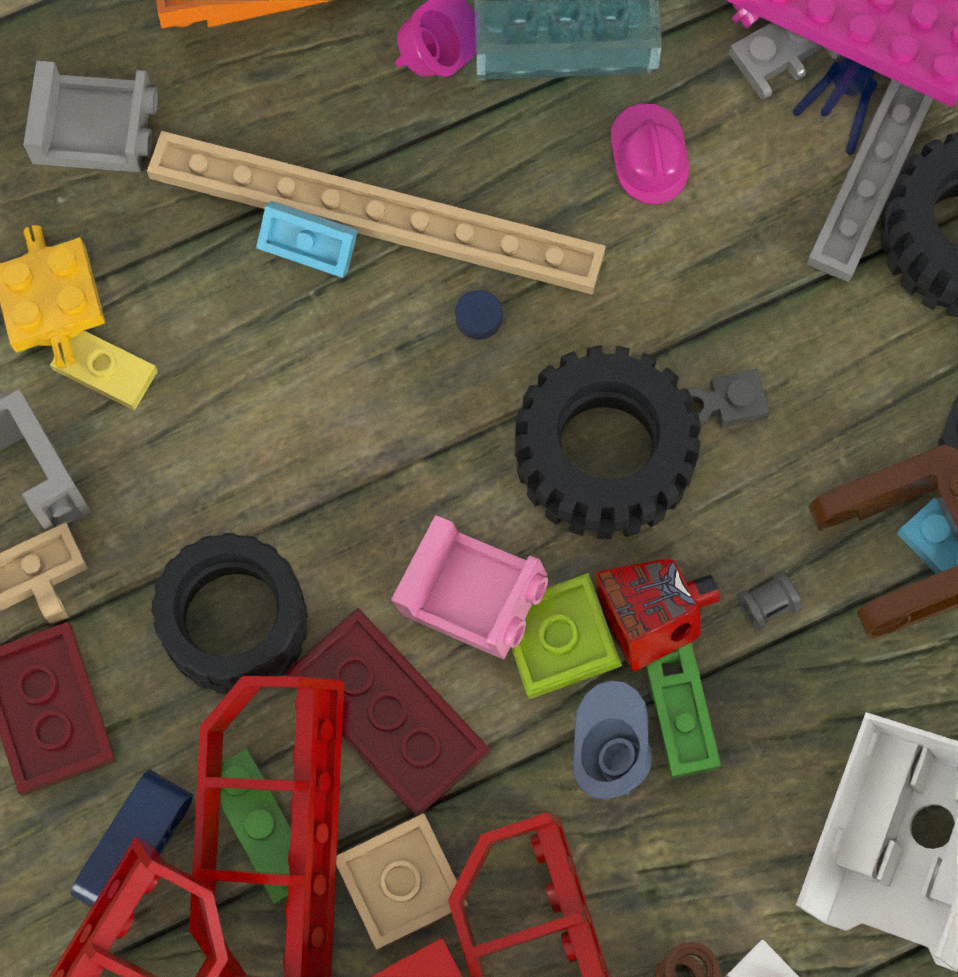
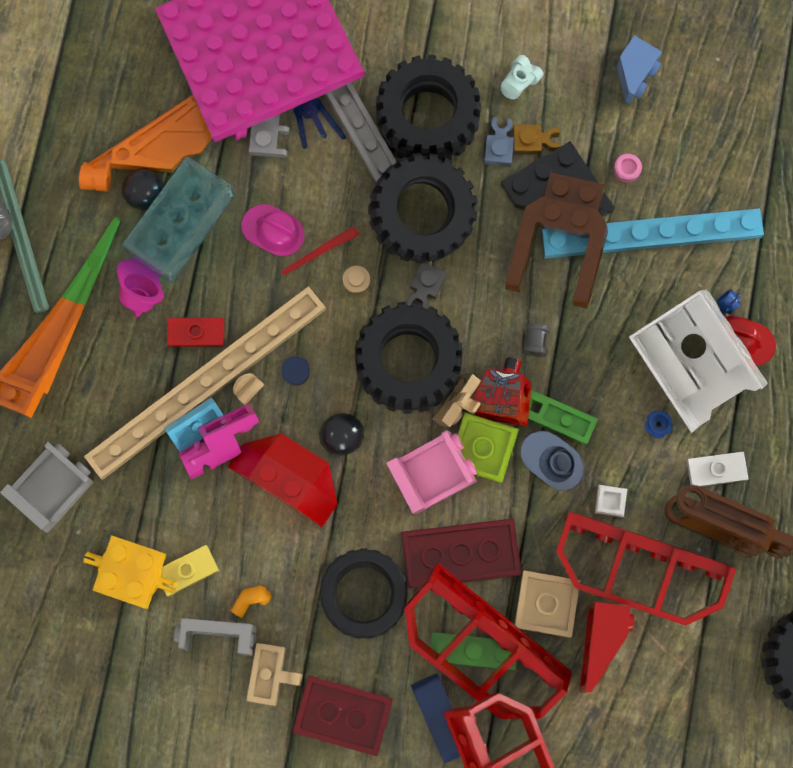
camera: 55 degrees left, 5 degrees up
none -> red plate [167,318,225,347]
none -> dark pink plate [178,403,259,479]
none -> red wedge [228,433,338,528]
none -> light orange arm [230,585,272,618]
none -> tan plate [233,373,264,405]
none -> red sticker [281,226,360,275]
none -> black hair [319,413,364,455]
none -> tan plate [343,266,370,293]
none -> black tyre [368,153,478,263]
none -> tan plate [432,374,481,427]
none -> white tile [594,485,627,518]
none -> blue plate [645,411,673,438]

